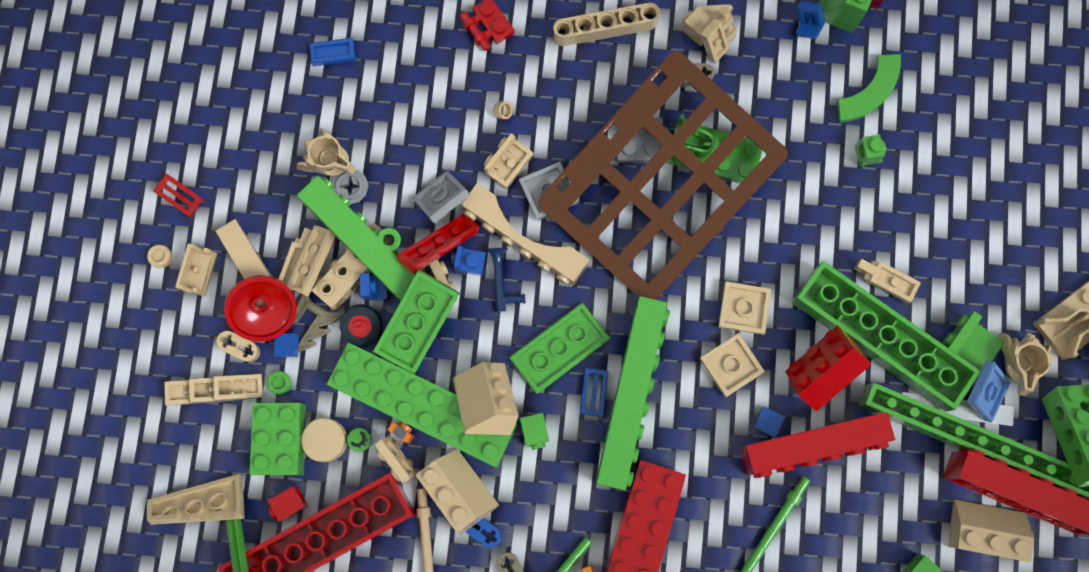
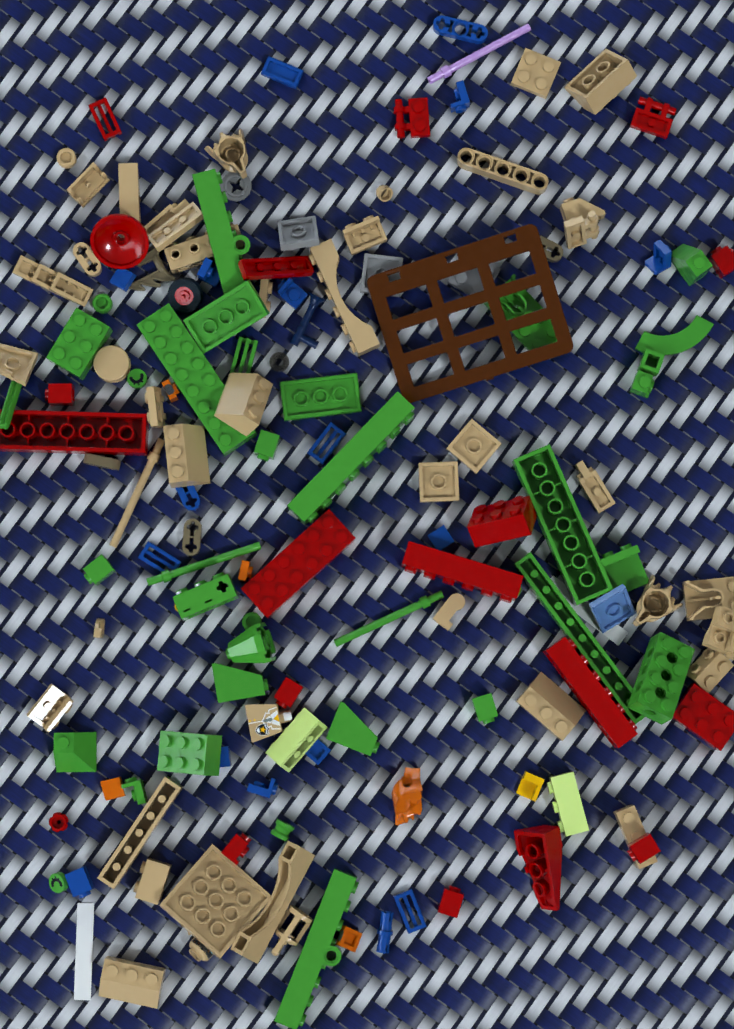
camera: 30 degrees right, 5 degrees up
none -> dark tan beam [83,453,121,471]
none -> bright green tile [230,336,258,373]
none -> clear smoke plate [270,352,289,372]
none -> tan leg [432,593,465,631]
none -> bright green brick [637,348,665,377]

